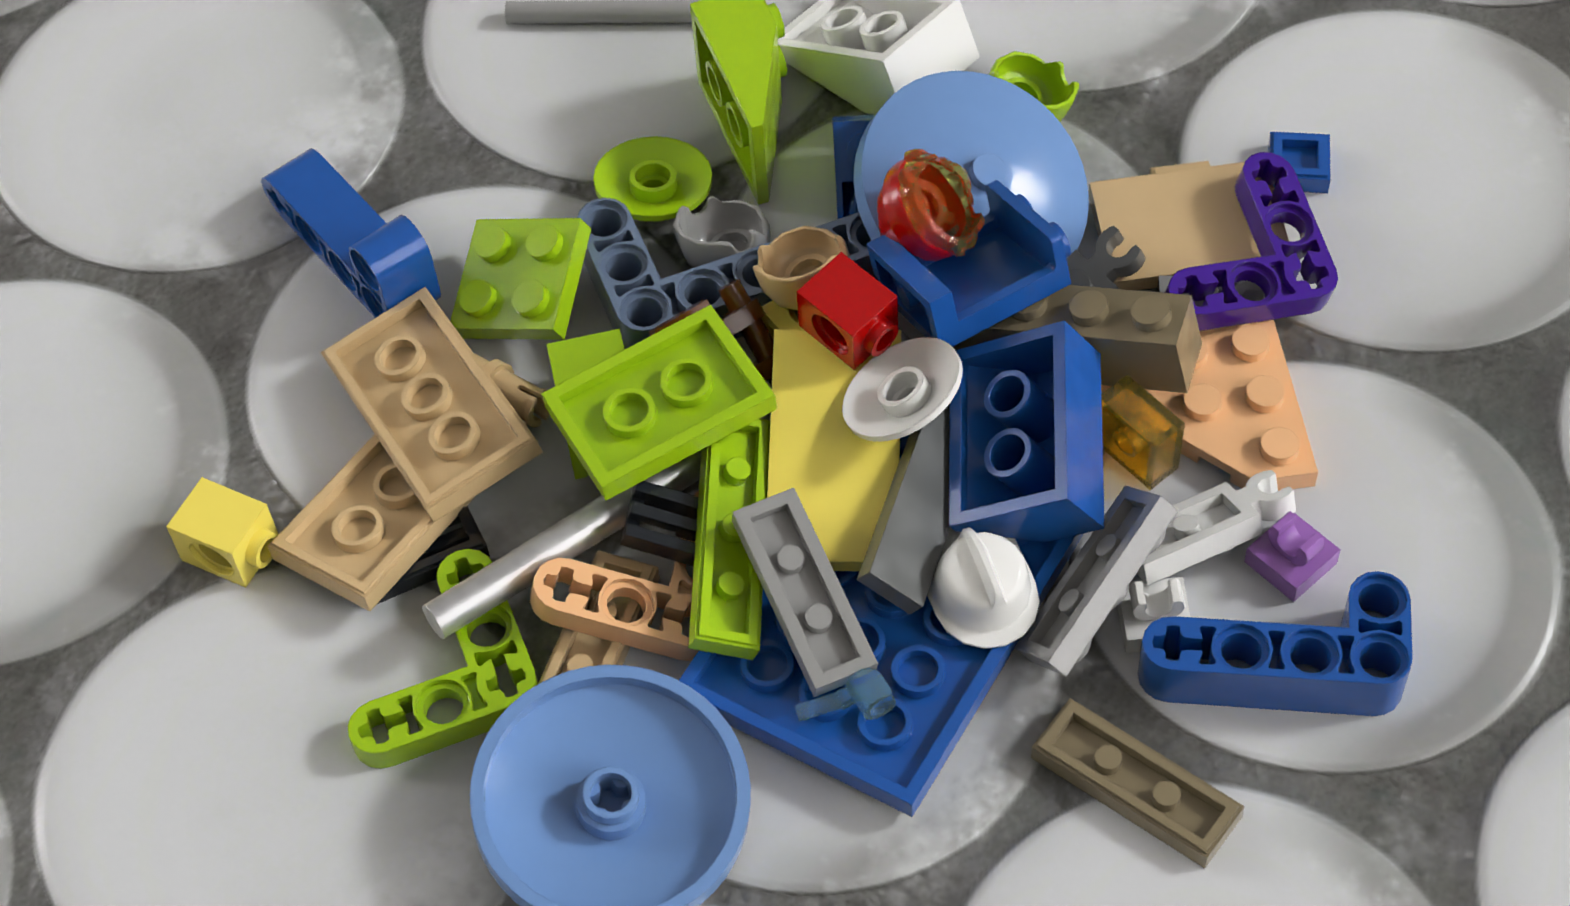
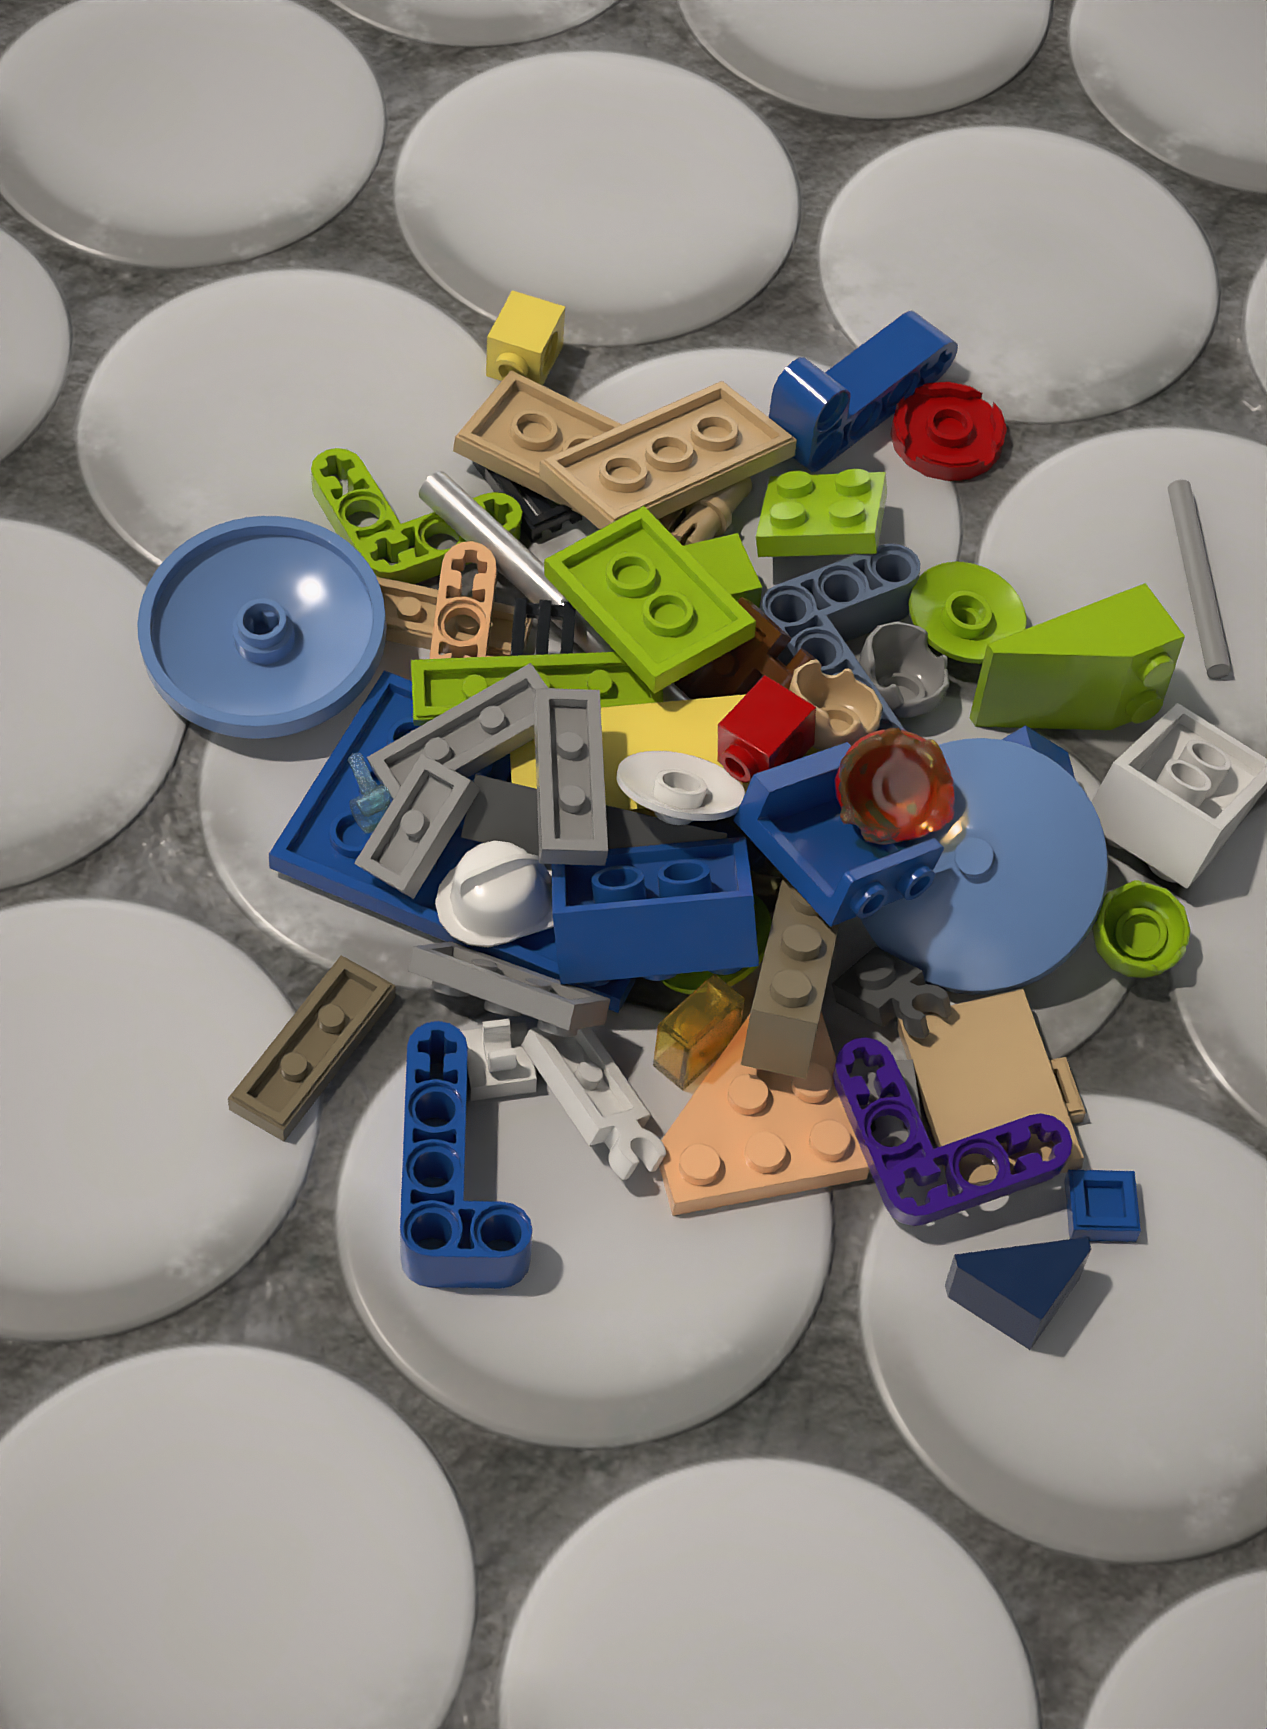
camera: 75 degrees right, 0 degrees up
medium lavender tile [1244,511,1341,602] -> none
none -> light grey plate [354,753,481,899]
none -> light grey plate [533,688,608,865]
none -> red tile [890,381,1007,481]
none -> dark blue slope [945,1237,1091,1350]

